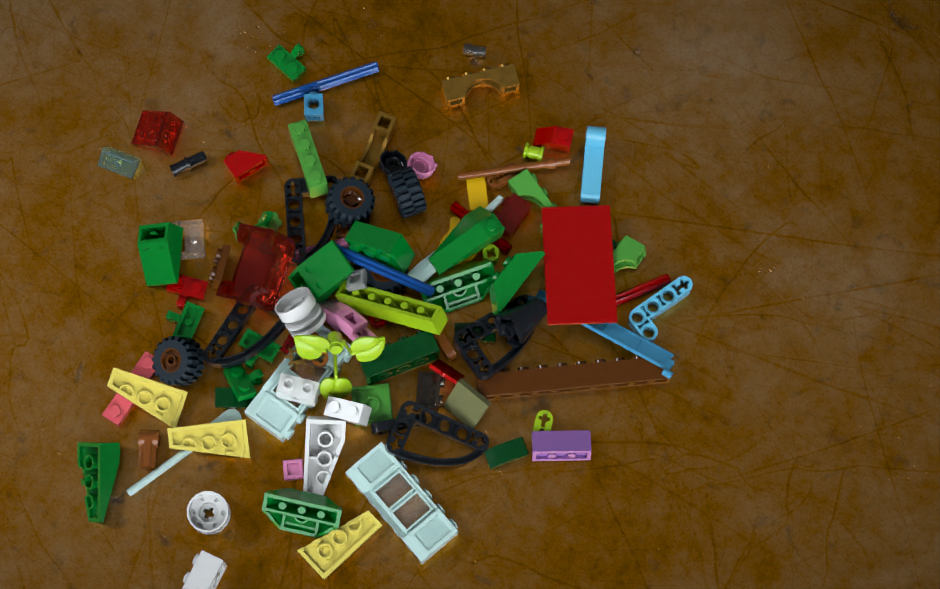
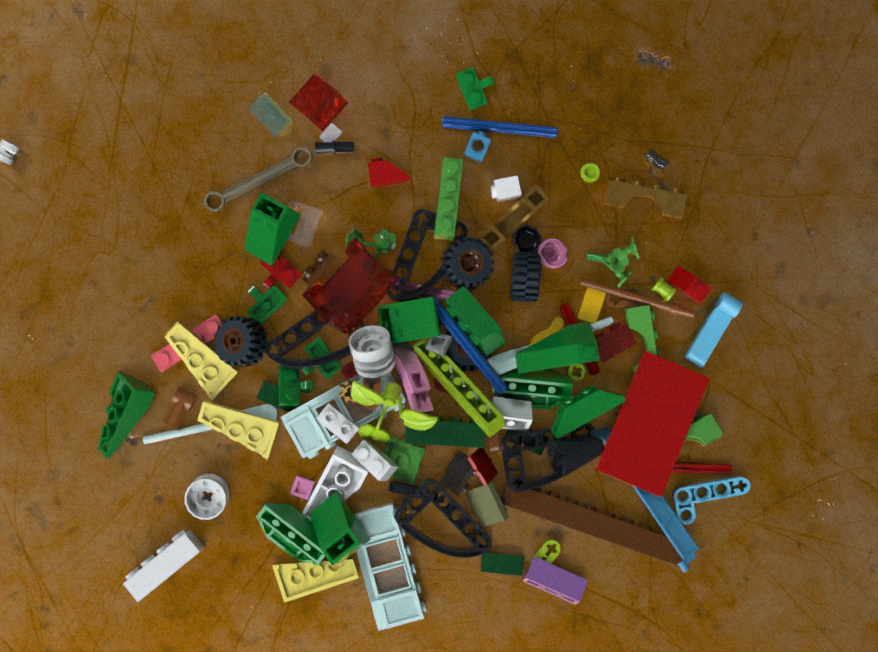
camera: 25 degrees right, 15 degrees up
none -> dark tan piece [204,147,312,212]
none -> green slope [309,491,370,566]
none -> white sticker [319,123,342,142]
none -> white brick [490,175,522,202]
none -> white brick [491,396,533,432]
none -> lime tile [580,163,600,183]
none -> bright green plant [587,236,640,288]

